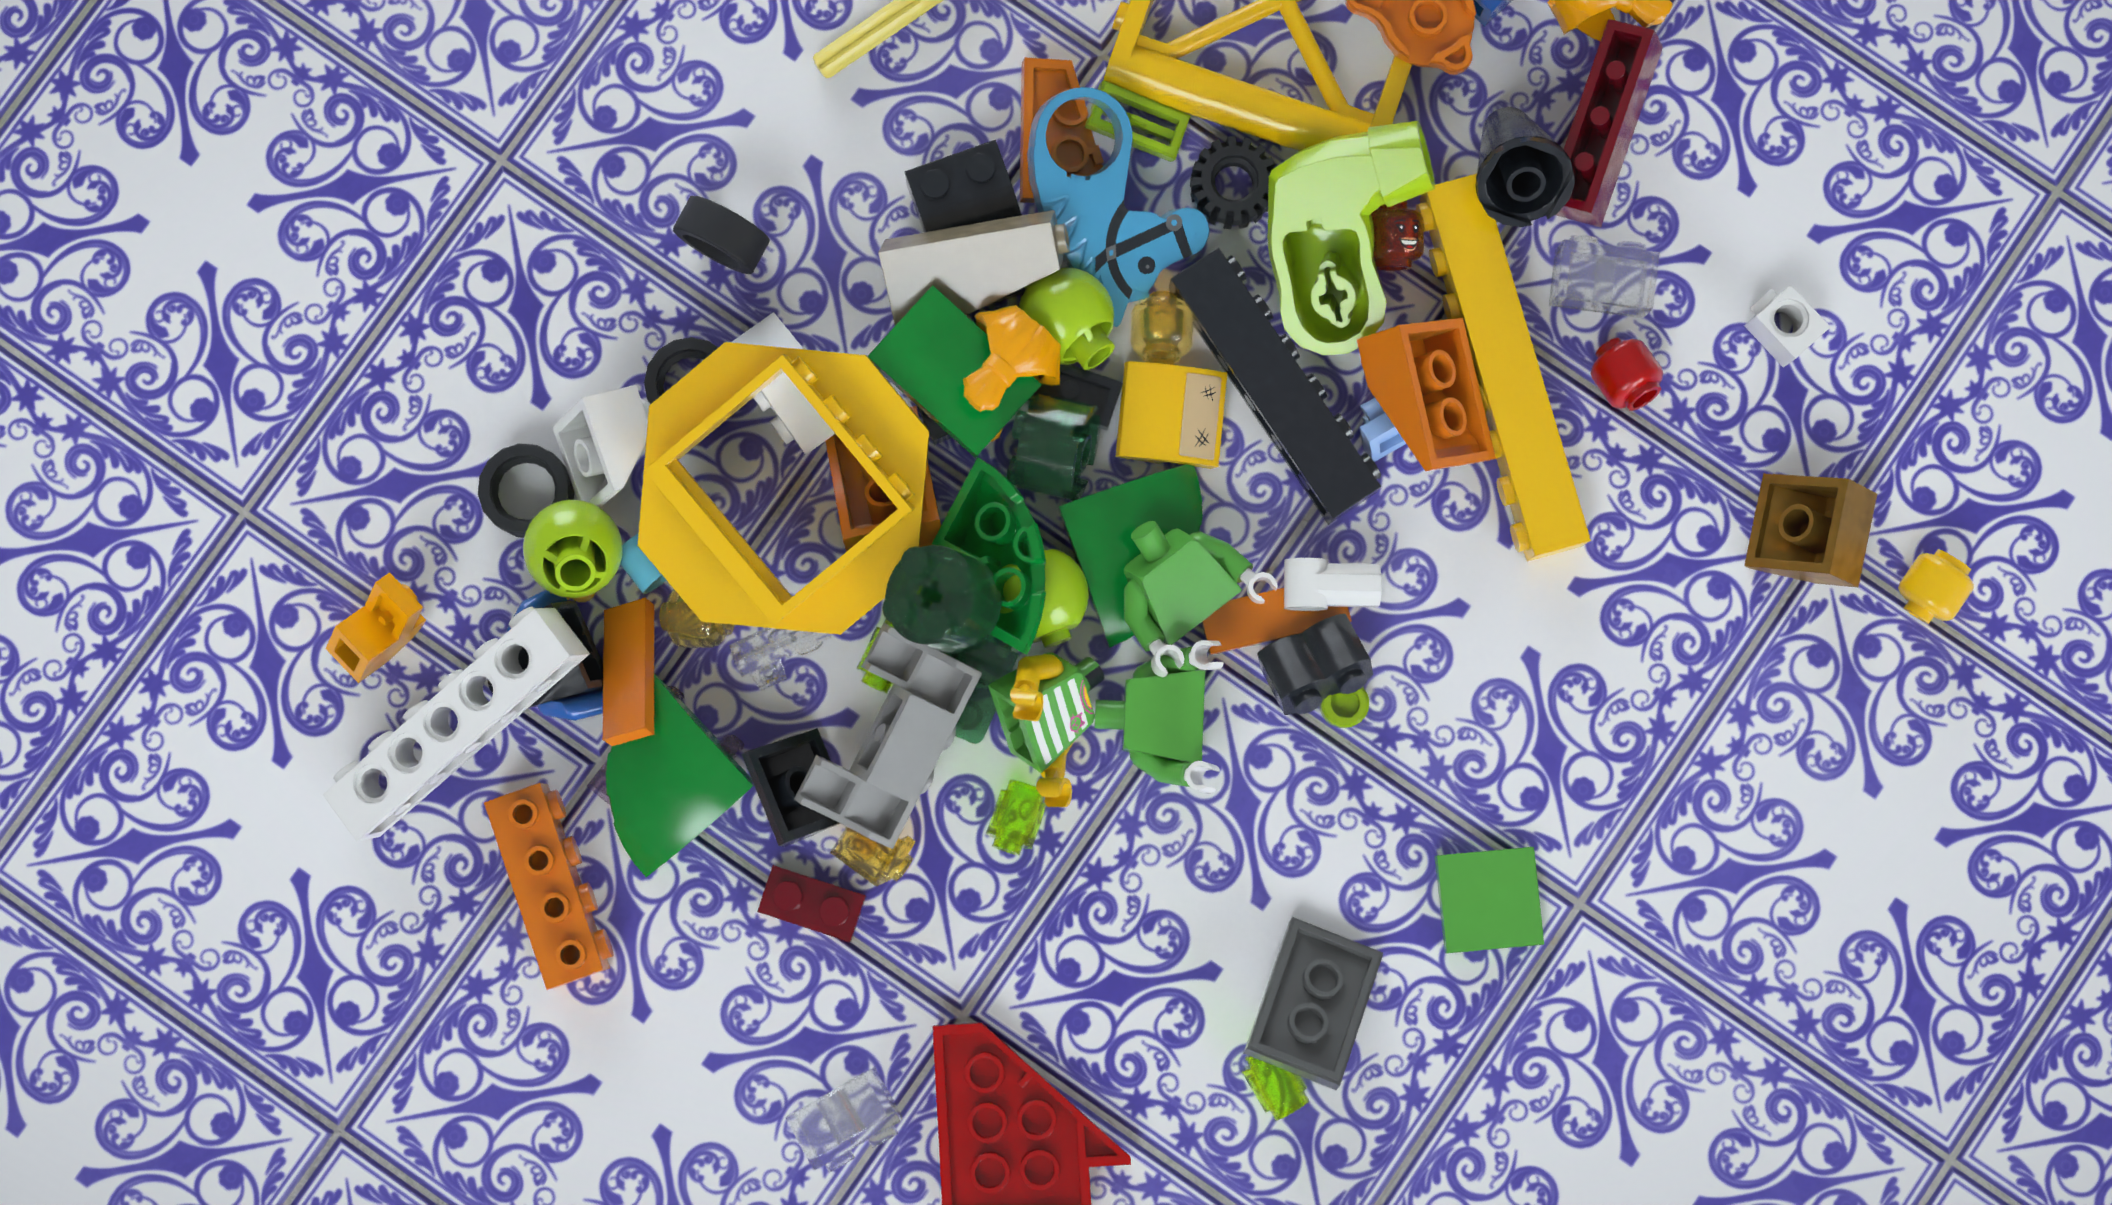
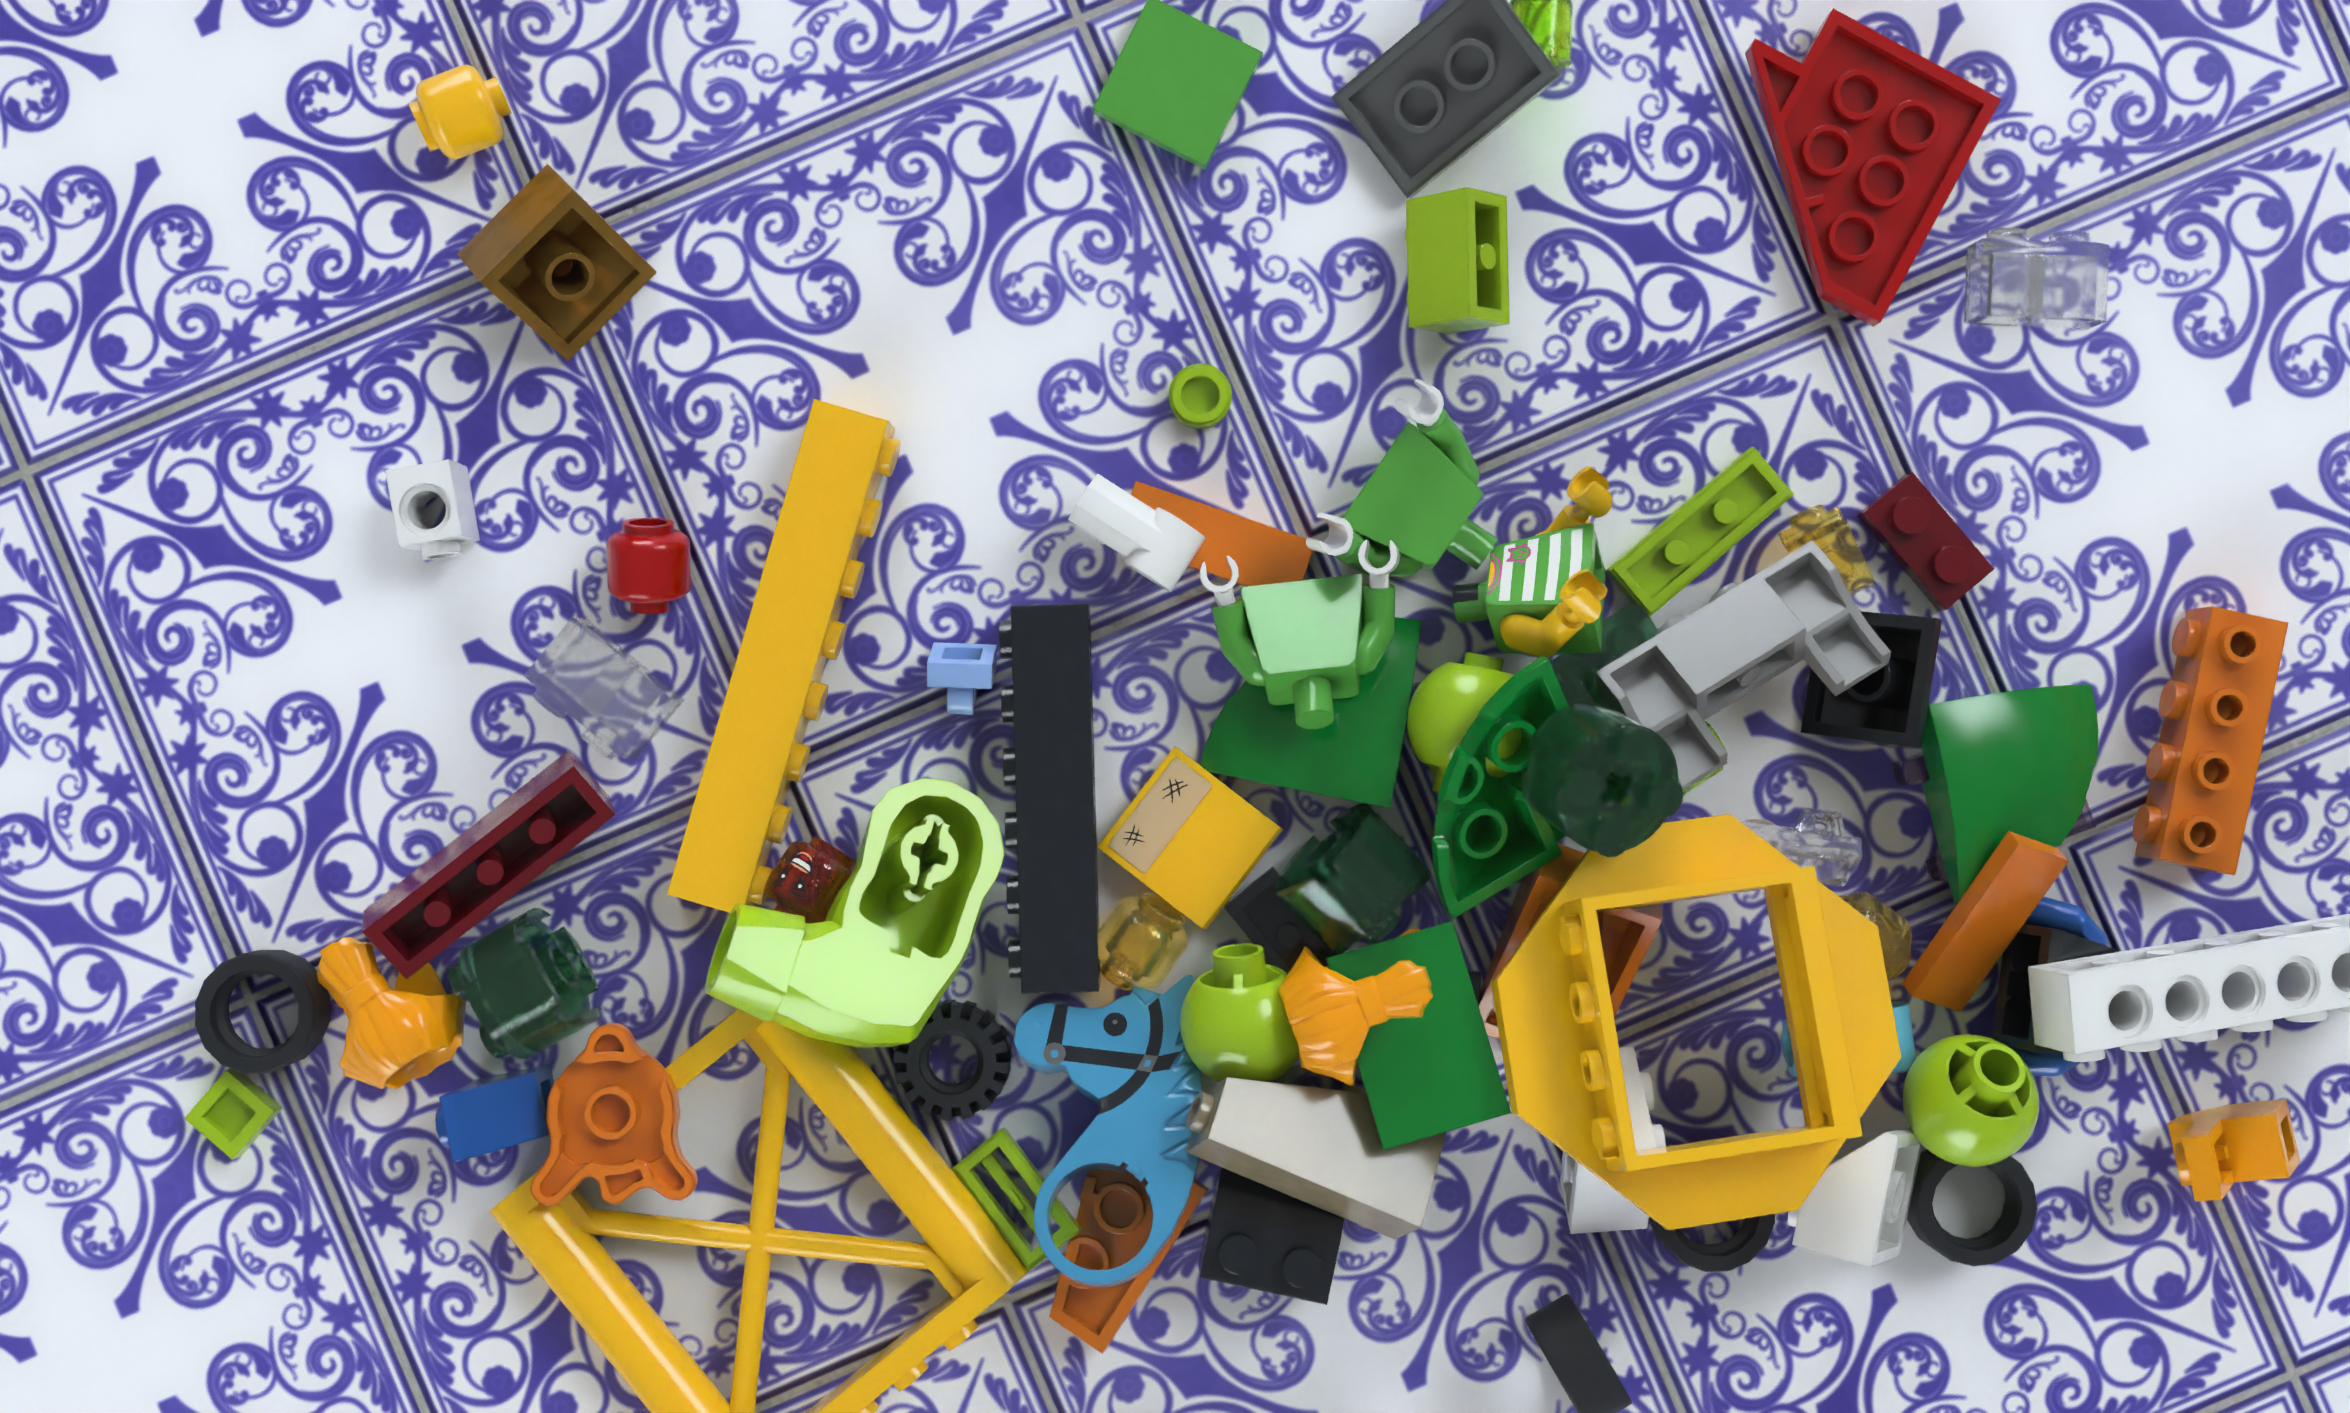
camera: 145 degrees left, 5 degrees up
clear neon green brick [986,780,1047,856] -> none
black brick [1257,614,1373,715] -> none
orange slope [1357,318,1496,471] -> none
black cone [1476,107,1575,227] -> none
none -> clear green brick [448,908,601,1059]
none -> lime brick [1405,187,1510,334]
none -> lime tile [1605,446,1794,618]

